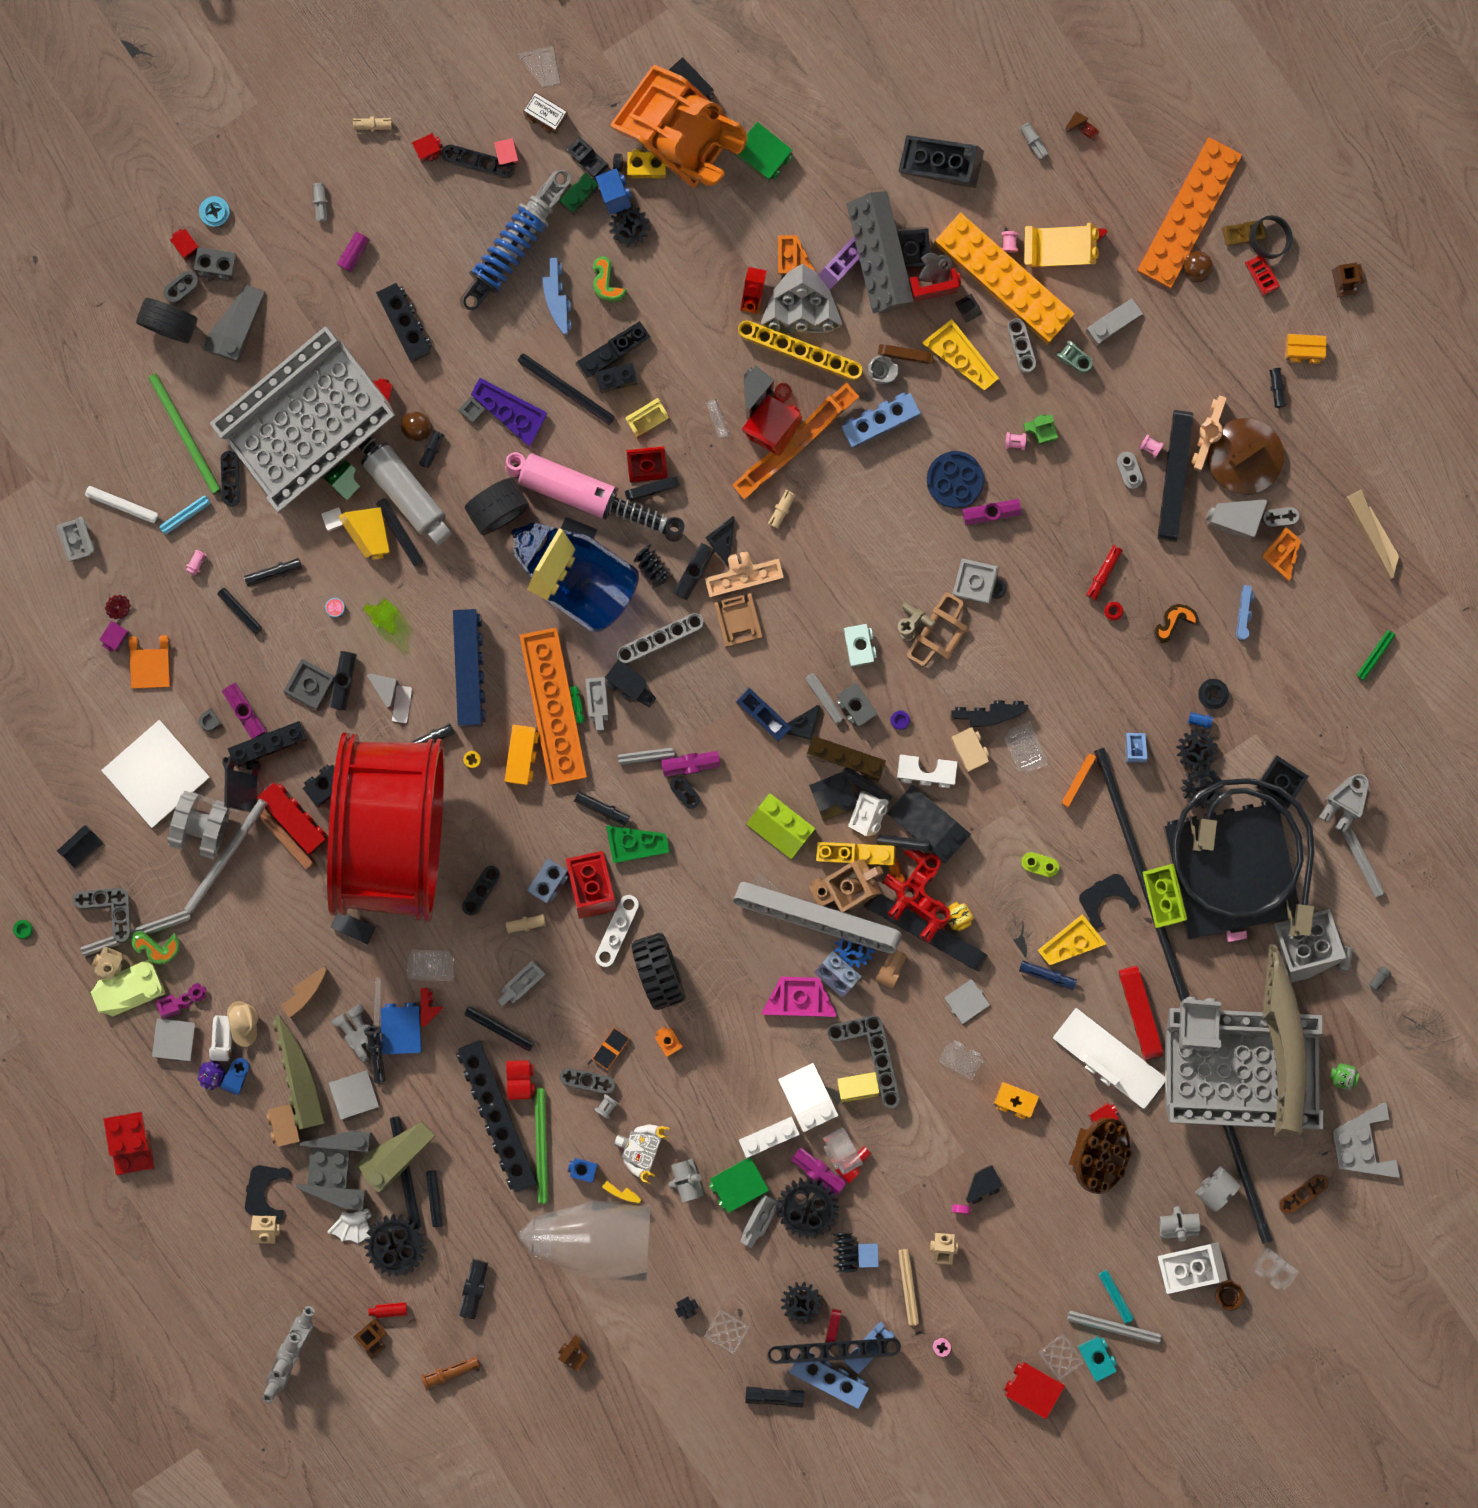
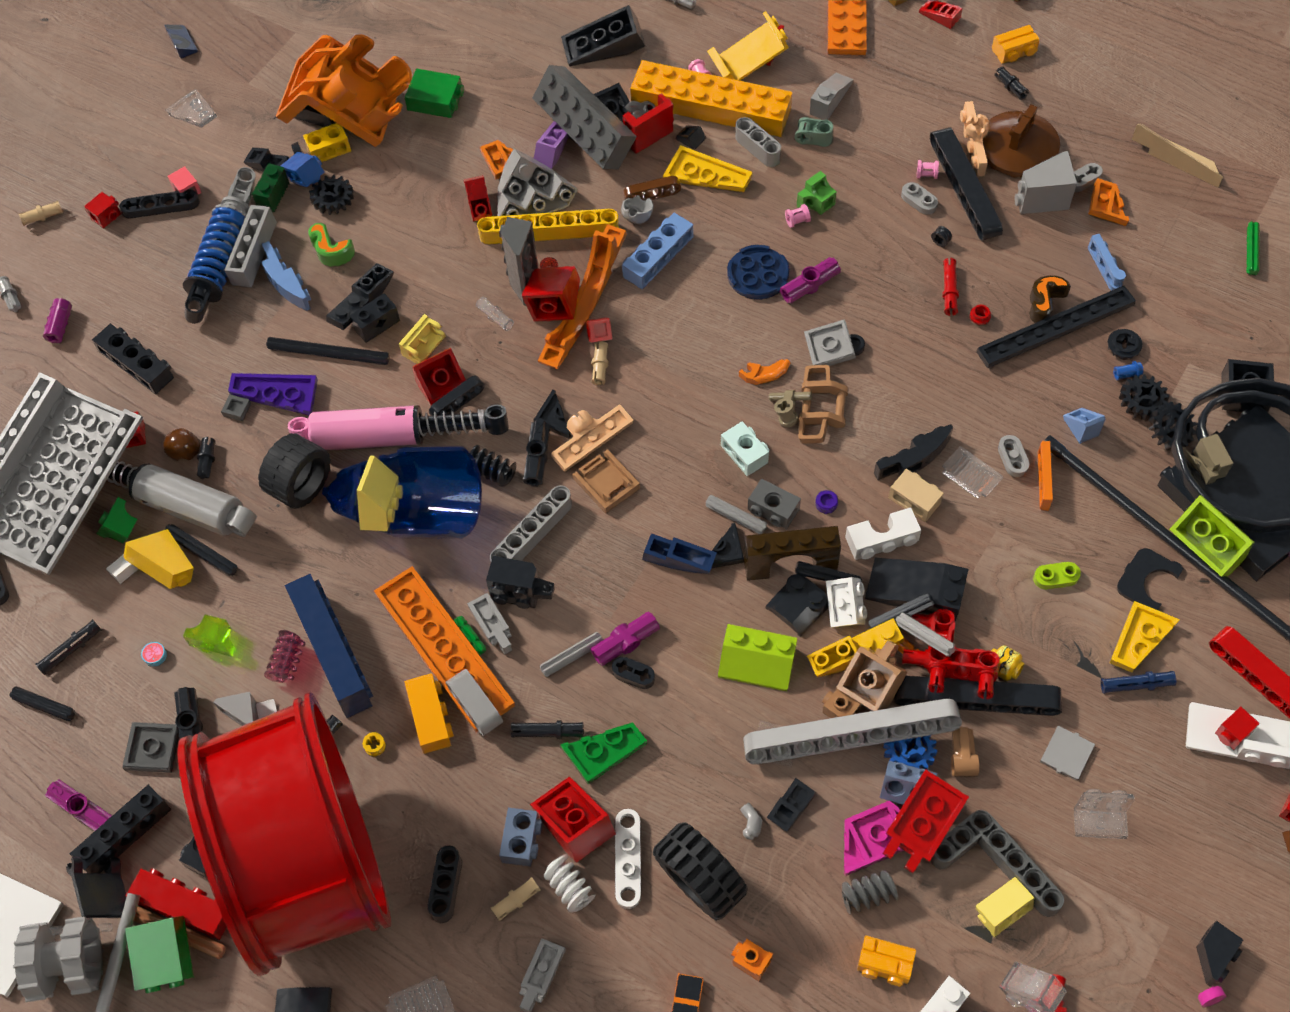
camera: 20 degrees left, 25 degrees down
dark grey tile [199,708,222,731] -> none
brick [523,92,568,134] -> none
white slope [778,1063,838,1132] -> none
light orange brick [994,1082,1039,1120] -> none
reddish brown hair [1184,251,1212,282] -> none
none -> brick [125,915,194,994]
none -> light grey brick [224,205,277,287]
none -> clear pink piece [264,630,306,683]
none -> light grey beam [445,669,503,736]
none -> white piece [544,854,596,913]
none -> red brick [585,317,612,343]
none -> orange piece [739,359,791,385]
none -> light grey arm [740,803,762,840]
none -> black slope [767,778,817,832]
none -> dark grey piece [842,870,899,915]
none -> light orange brick [857,935,916,986]
none -> red tile [882,769,969,873]
none -> light grey axle [896,613,956,656]
none -> black bush [931,226,952,247]
none -> black plate [976,285,1136,368]
none -> light grey plate [998,435,1029,477]
none -> red brick [1215,706,1260,750]

